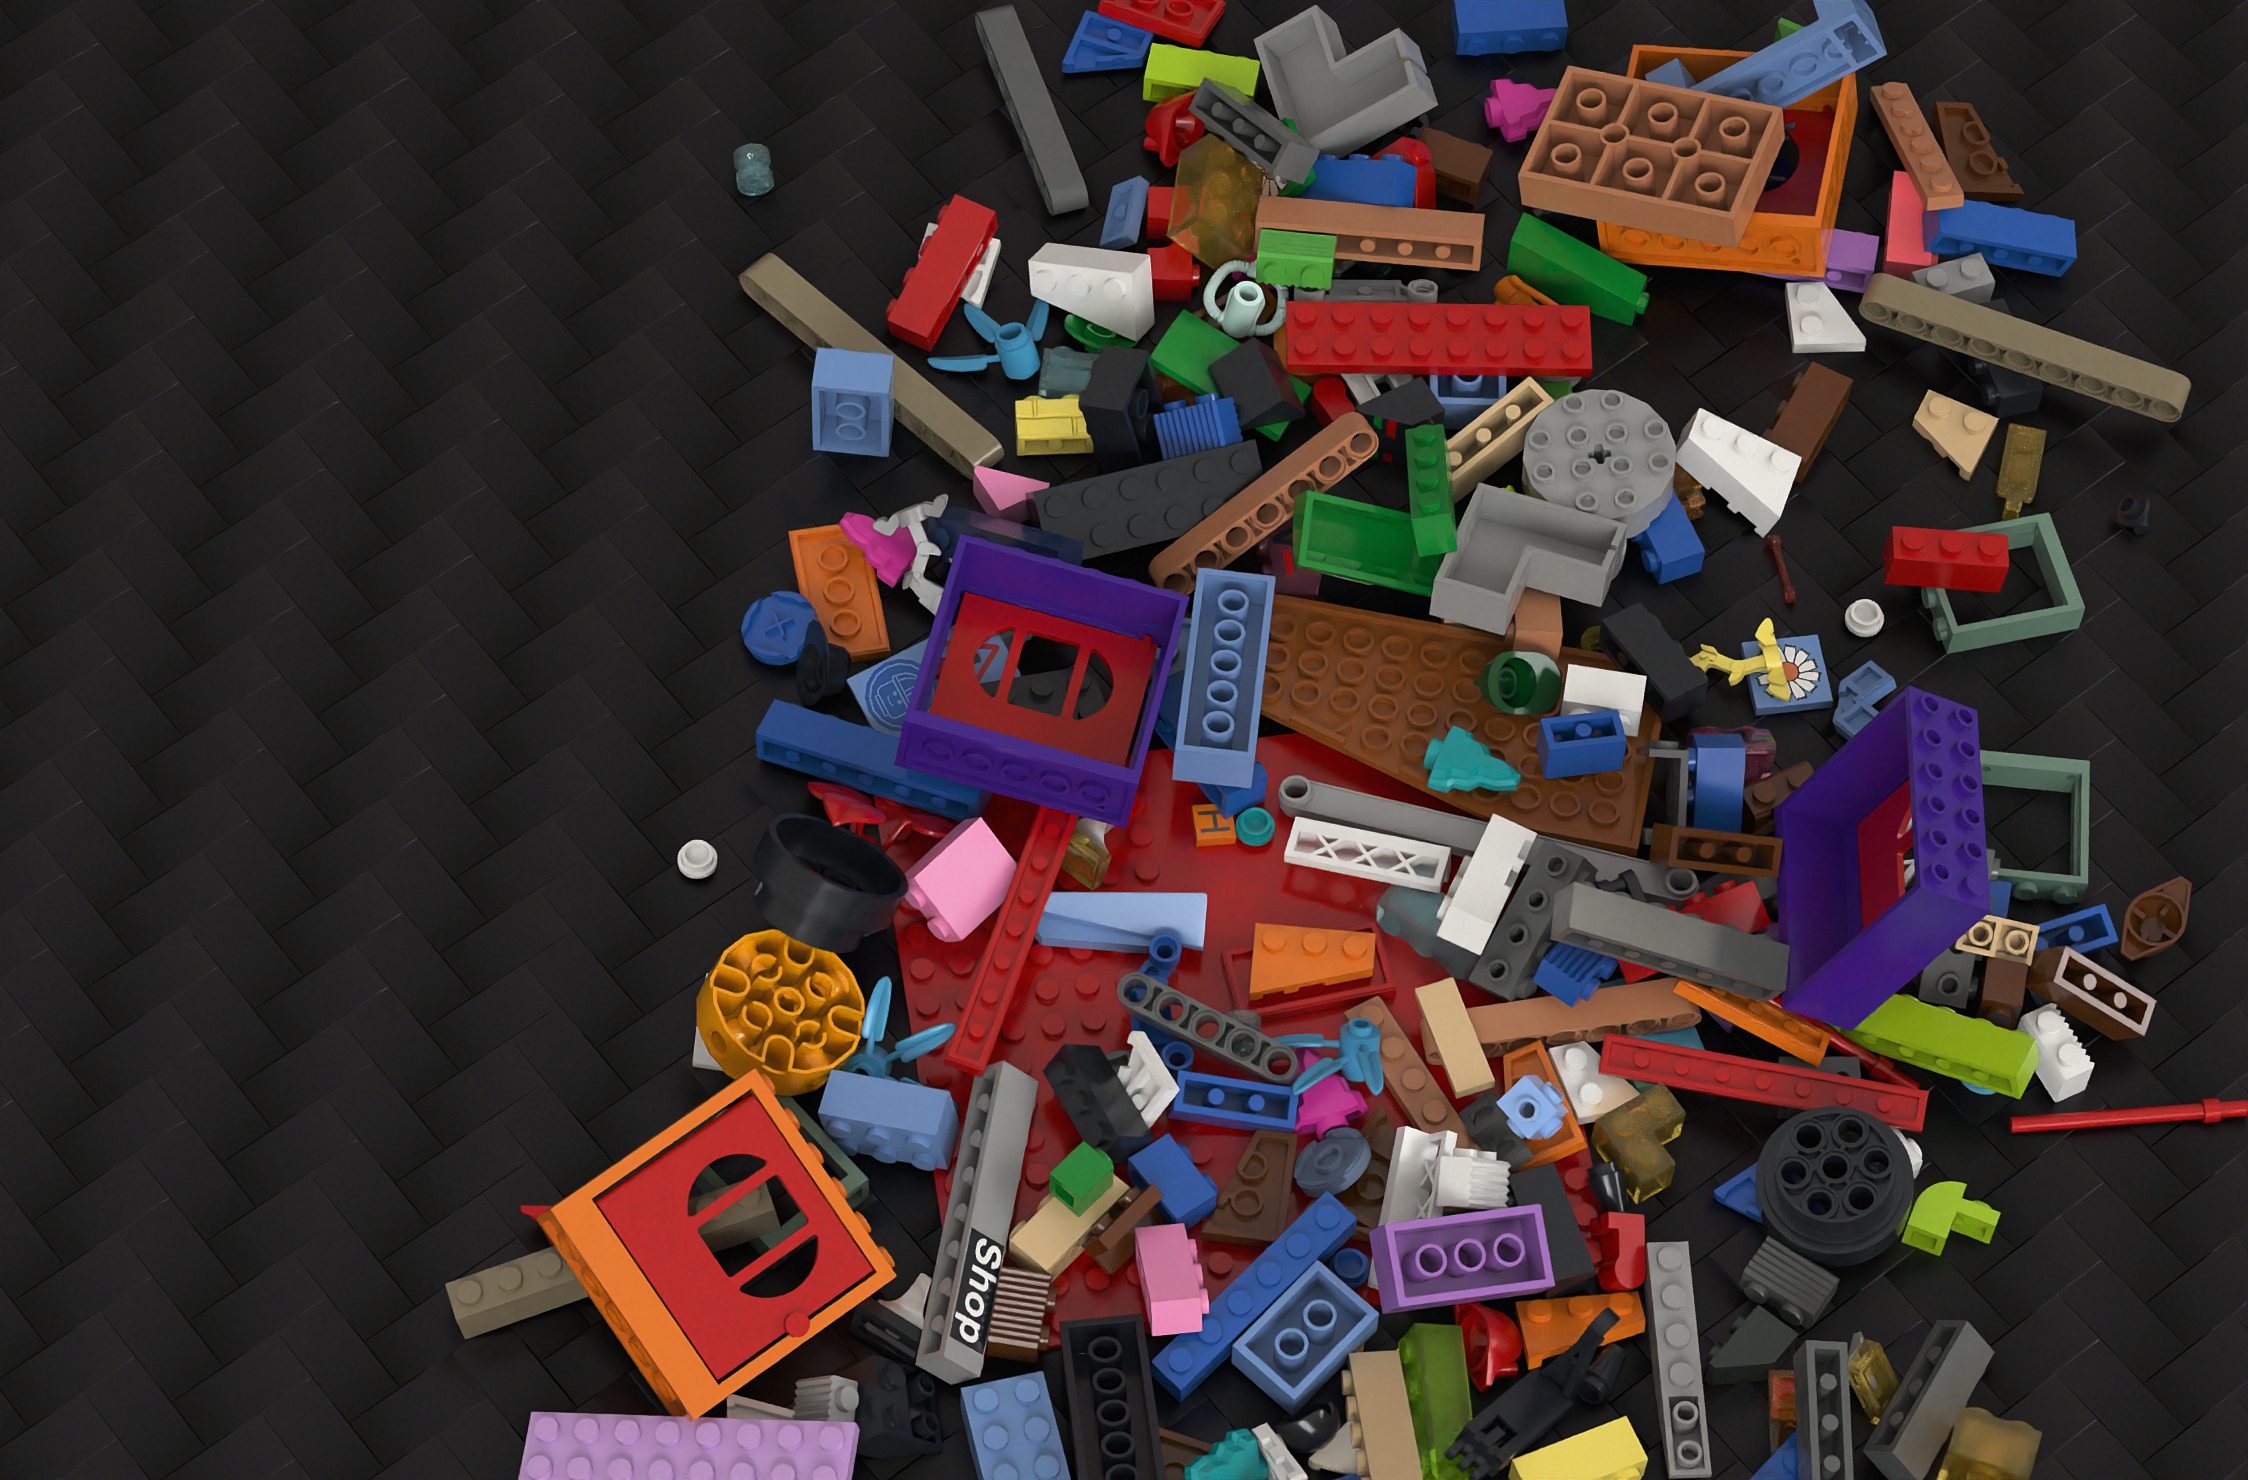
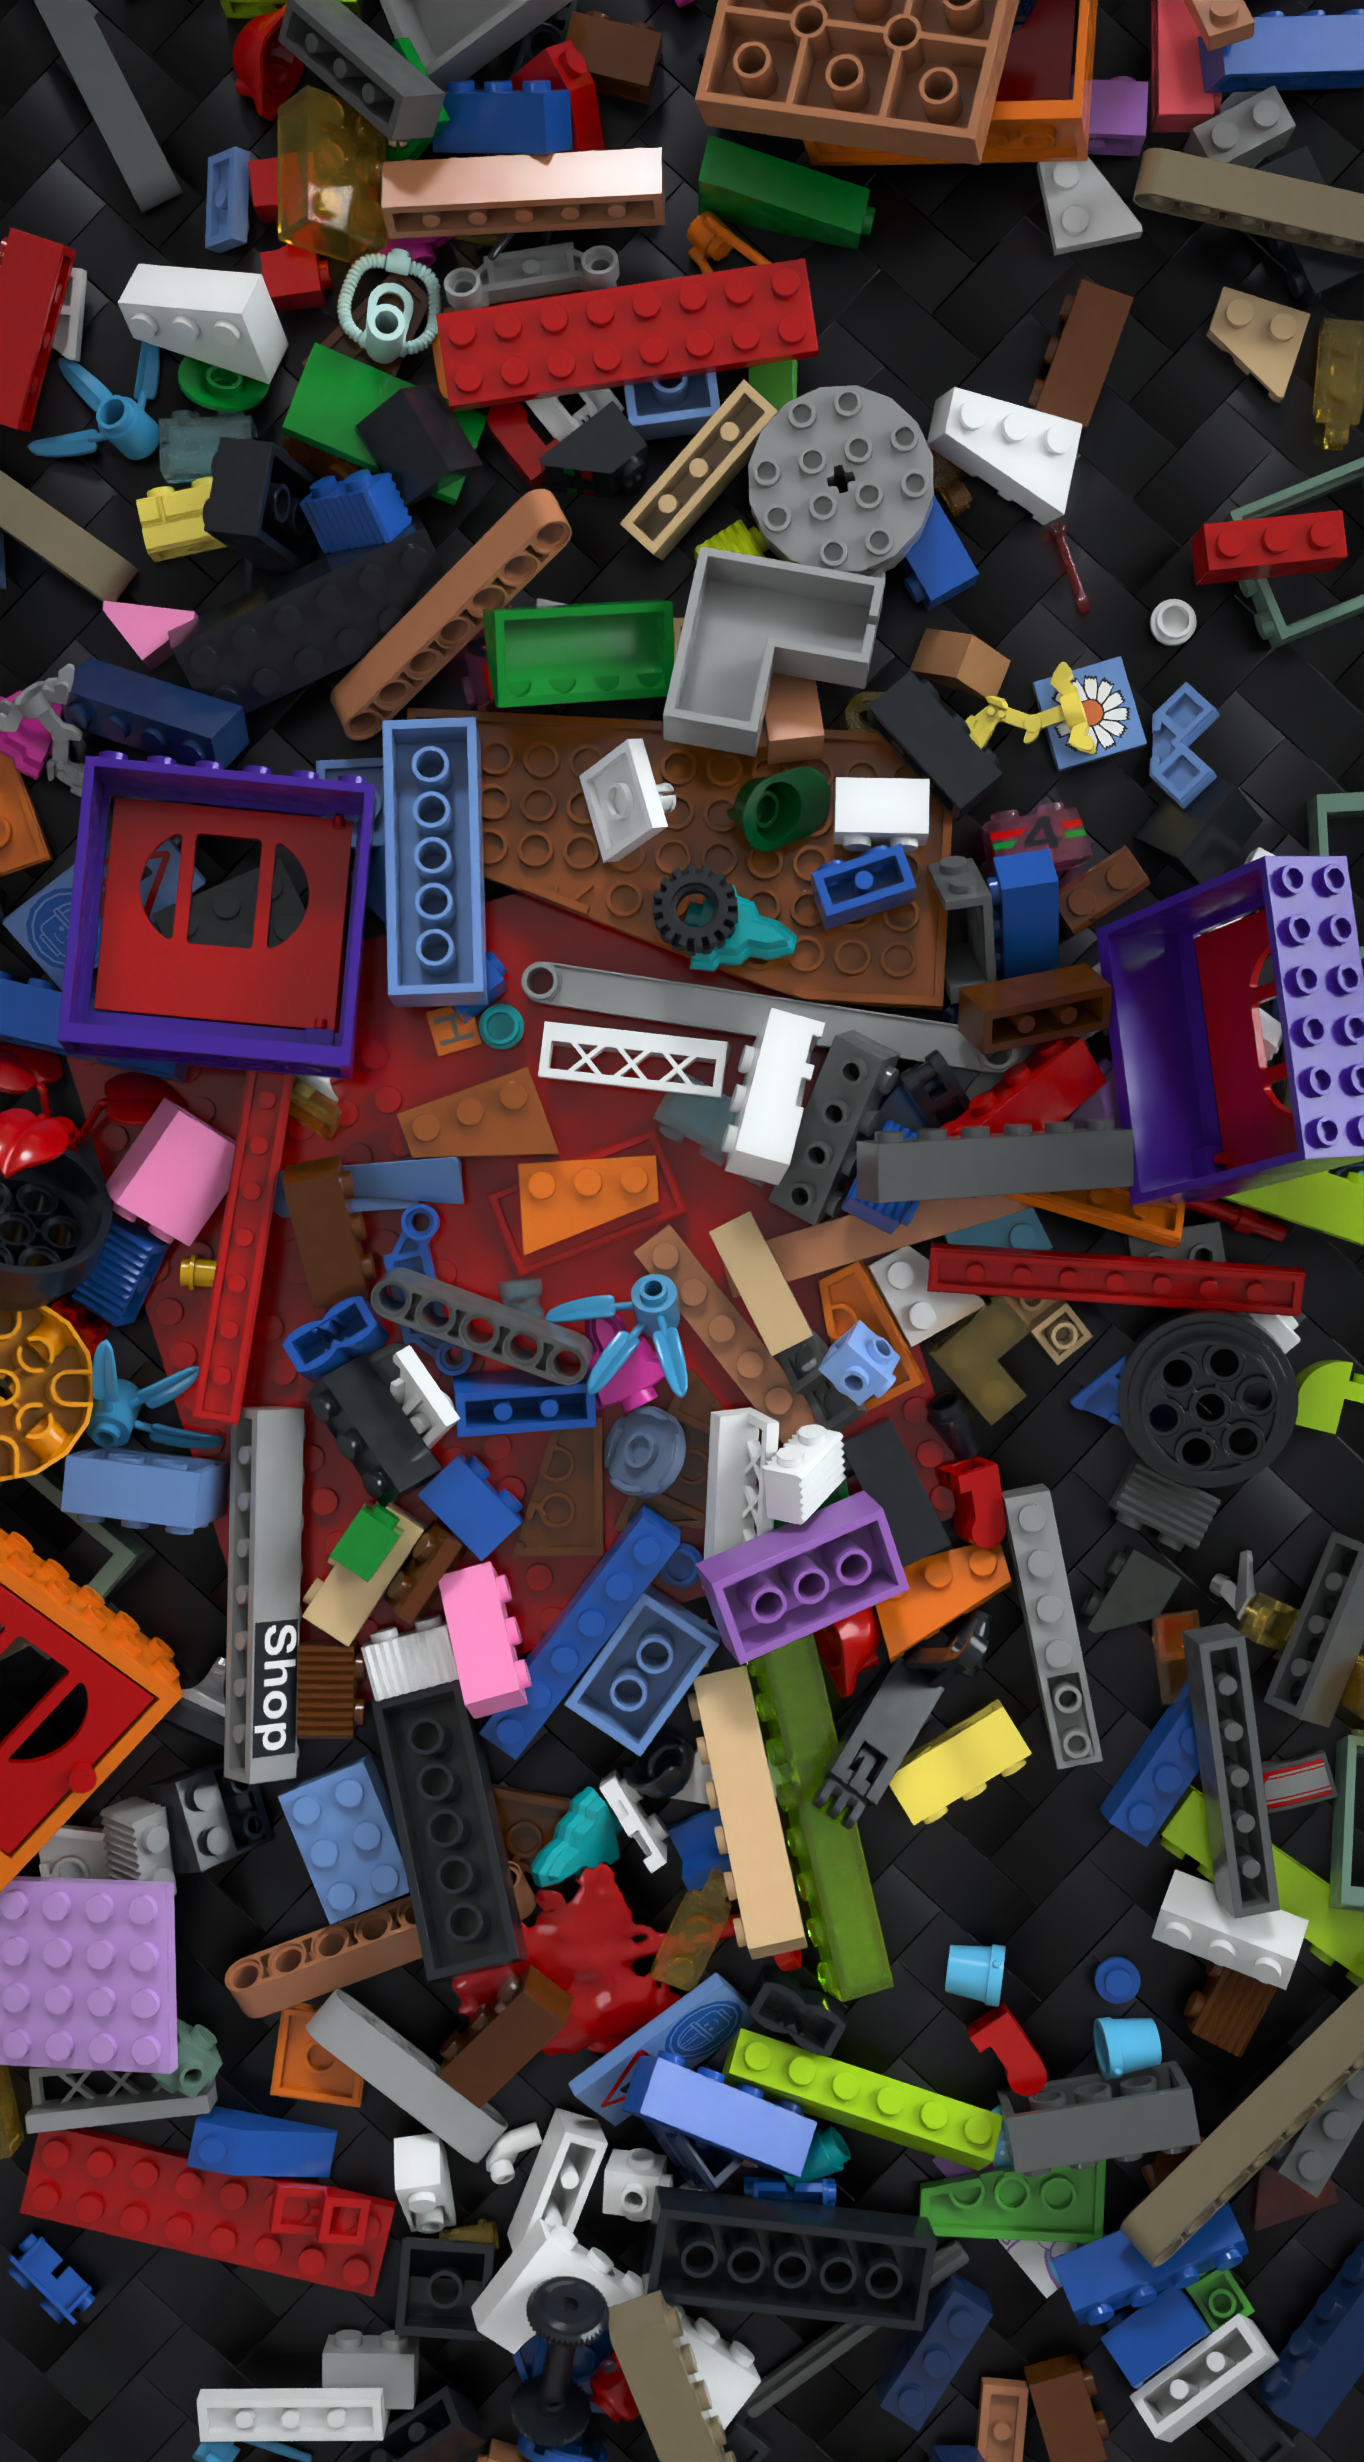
camera: 10 degrees left, 30 degrees up
bright green brick [1255,229,1337,291] -> none
green brick [1405,424,1458,557] -> none
none -> blue brick [72,1218,170,1327]
none -> yellow pin [180,1254,217,1291]
none -> reddish brown brick [282,1155,376,1309]
none -> blue brick [282,1296,391,1383]
none -> white brick [361,1614,459,1701]
none -> dark orange wedge [397,1067,559,1160]
none -> white tile [579,738,676,863]
none -> black tyre [652,864,738,956]
none -> medium nougat slope [909,628,1011,703]
none -> tan slope [1000,1296,1093,1365]

